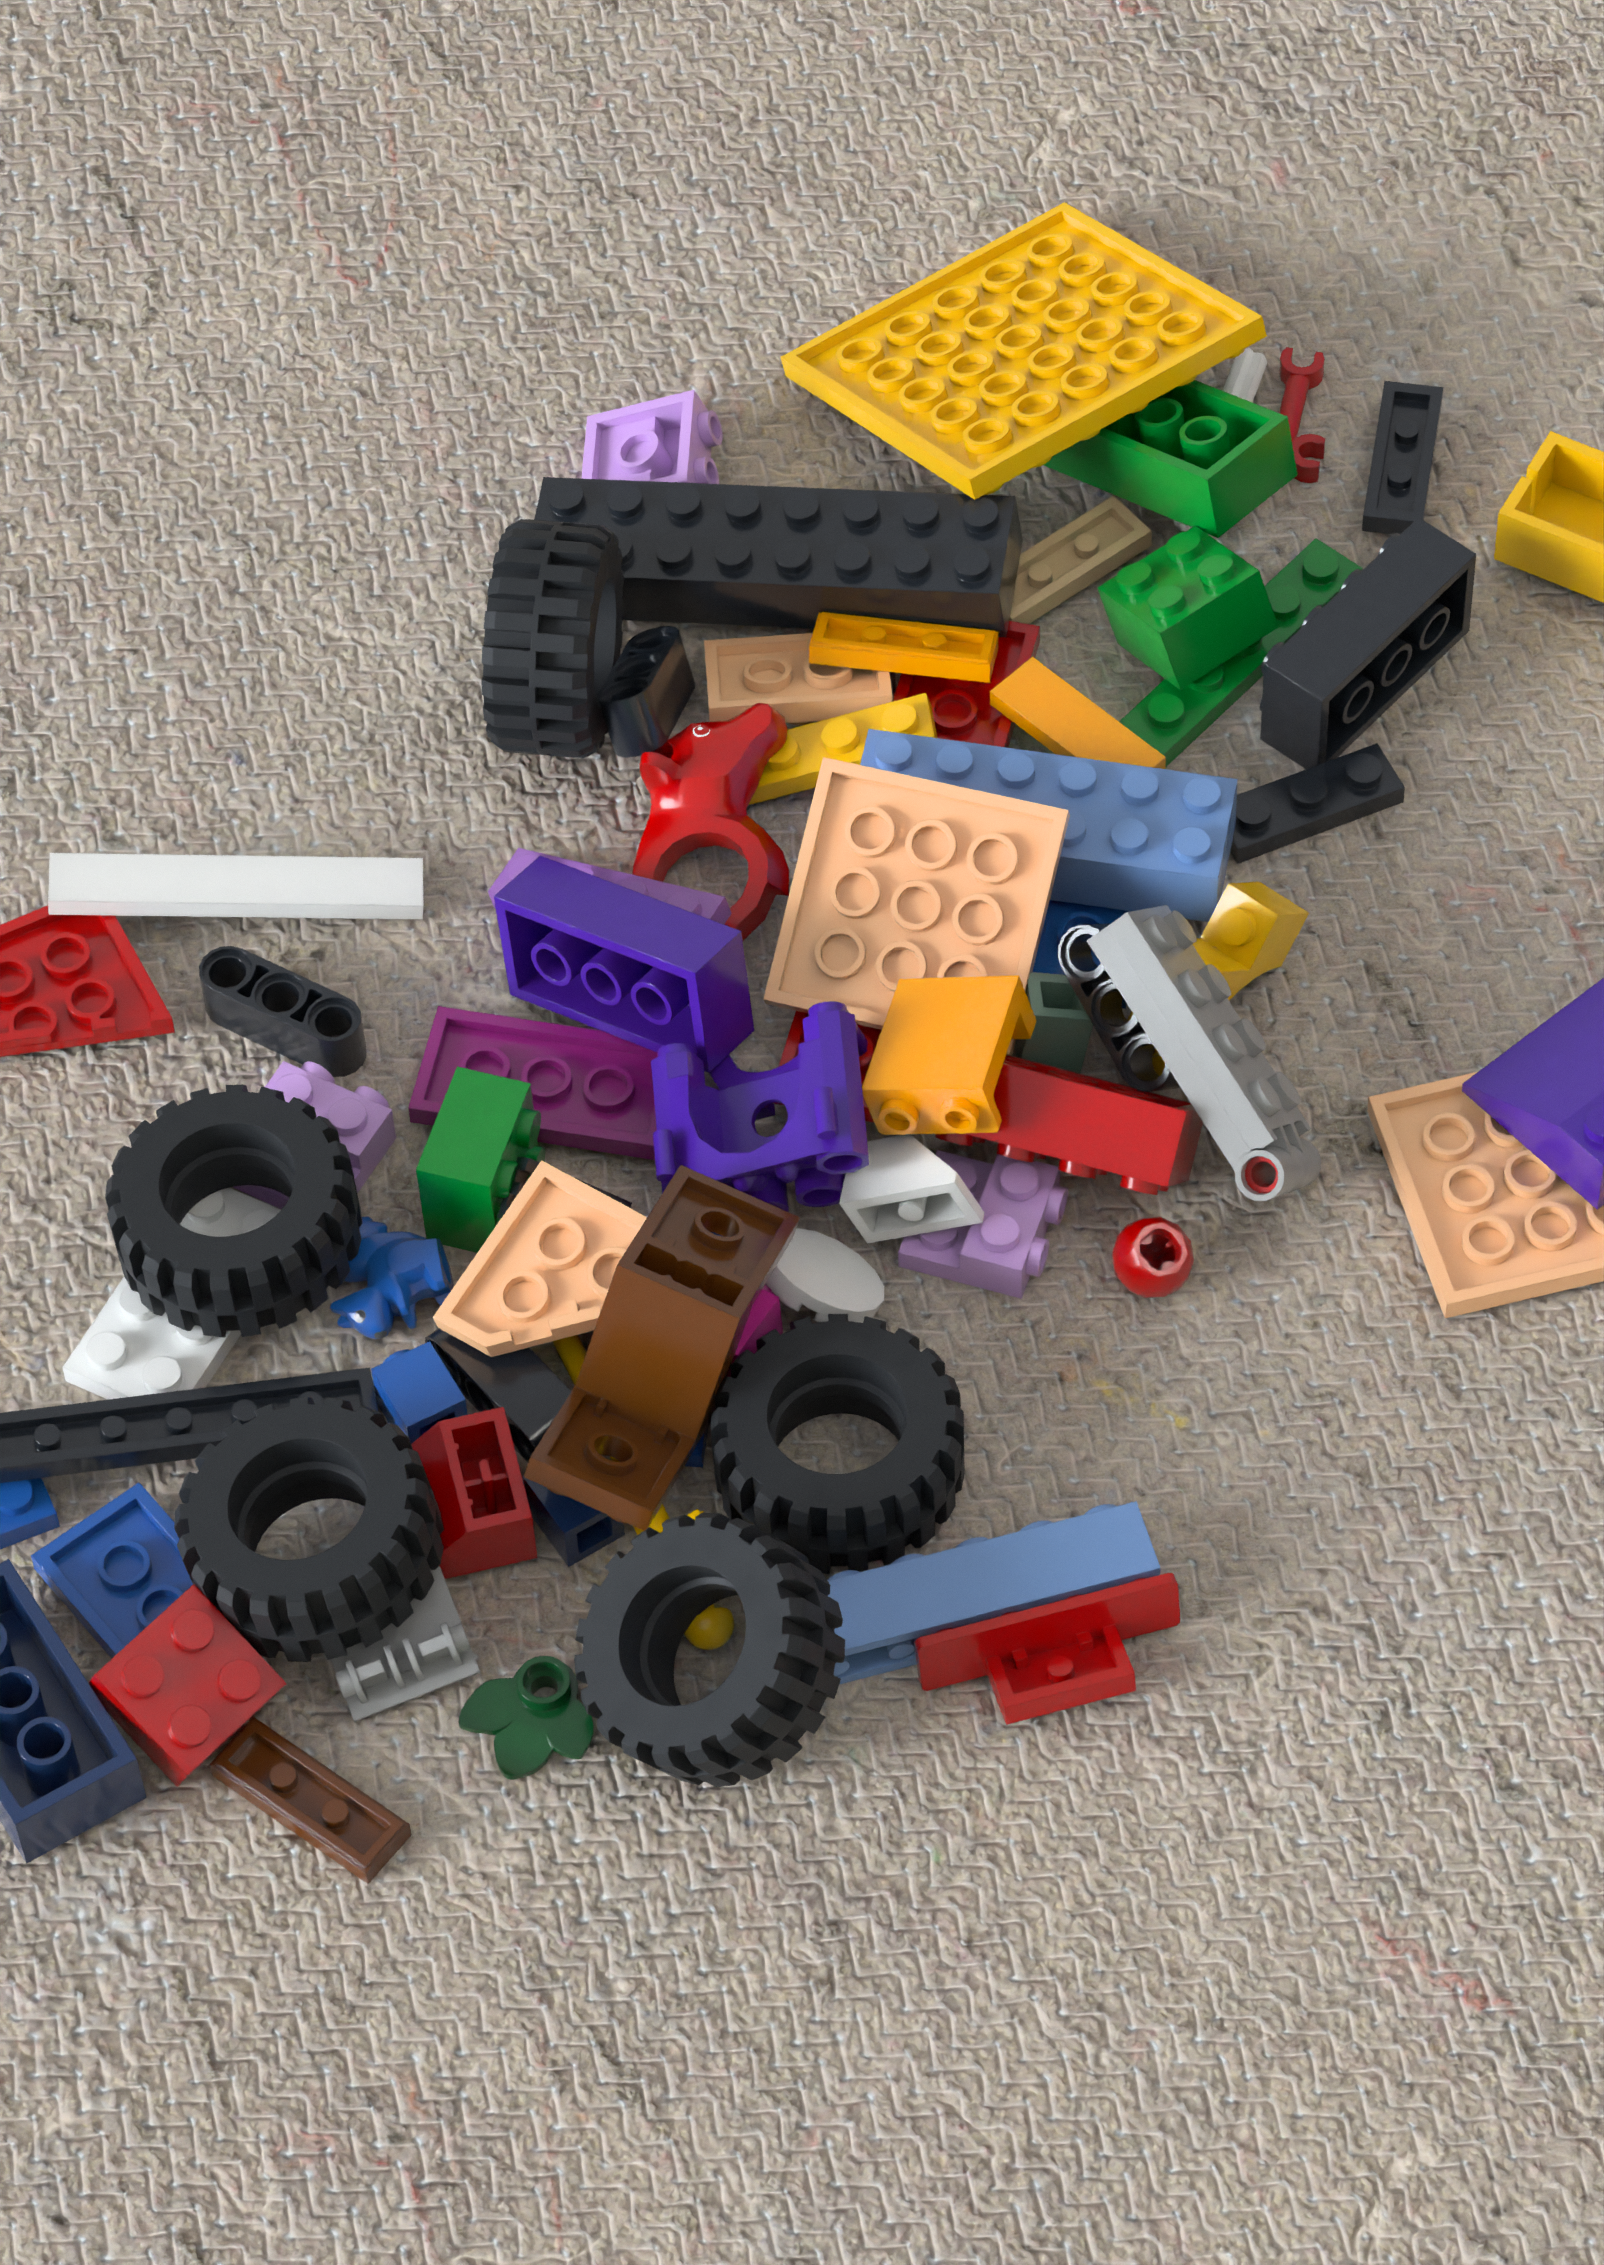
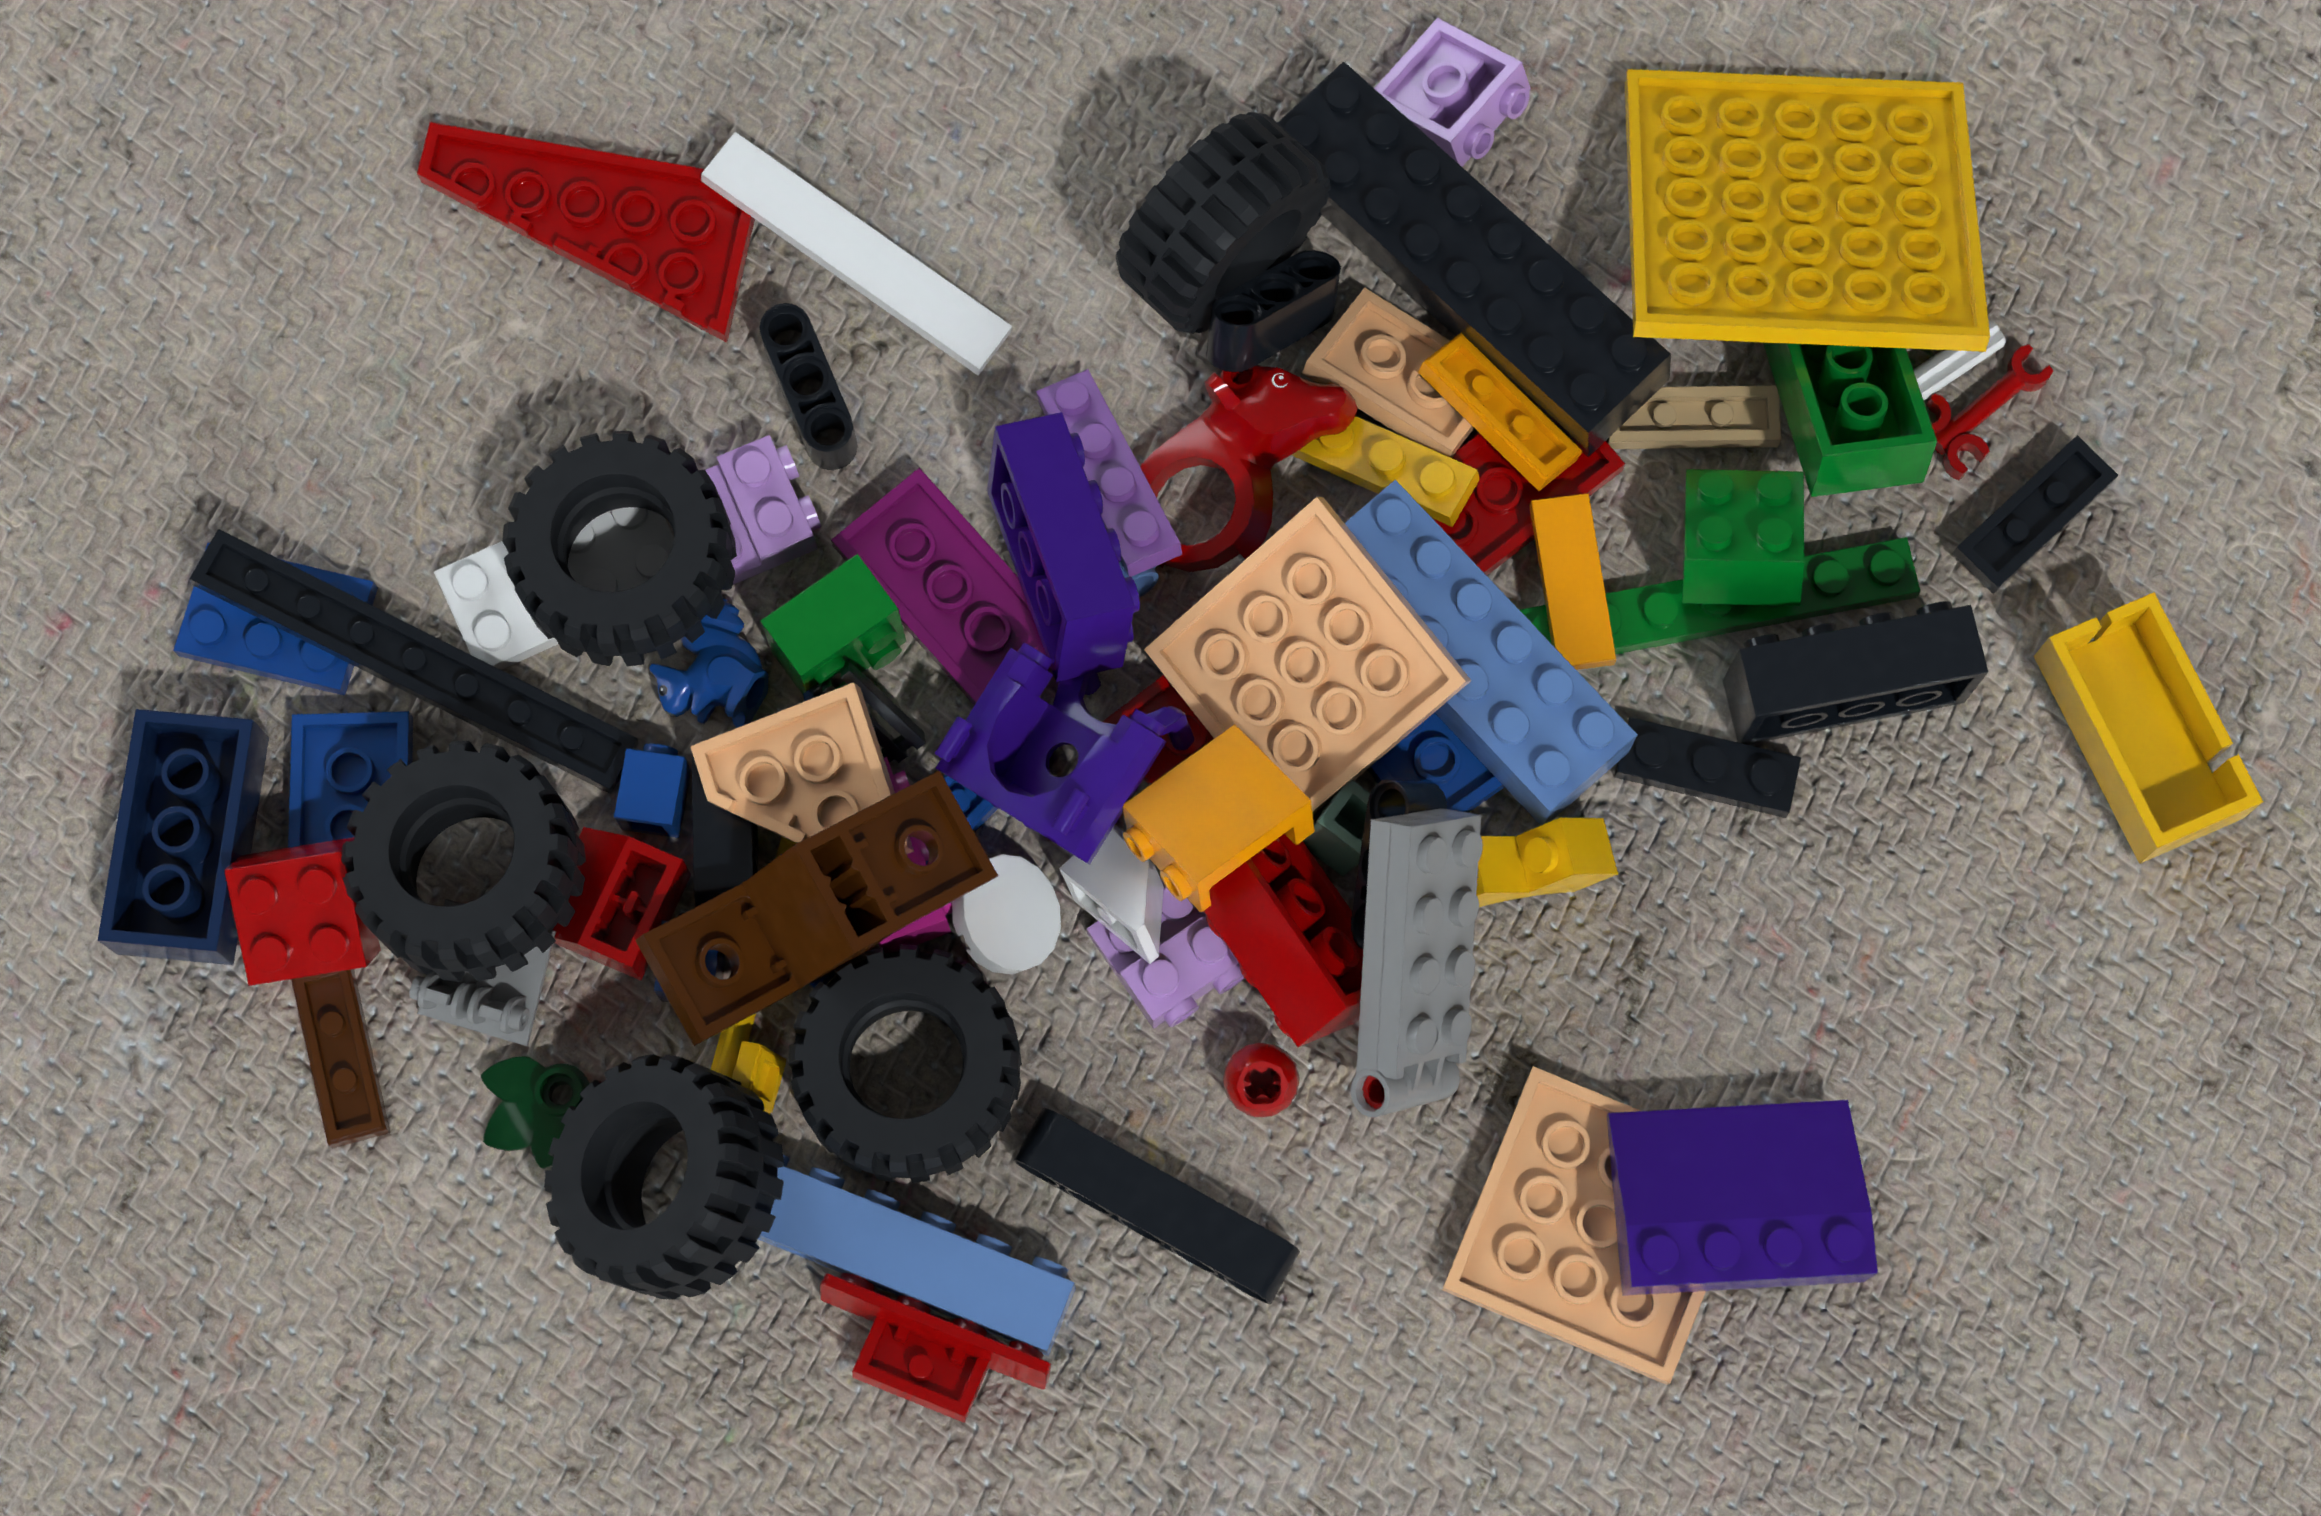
camera: 35 degrees right, 20 degrees up
none -> black beam [1013,1108,1300,1304]

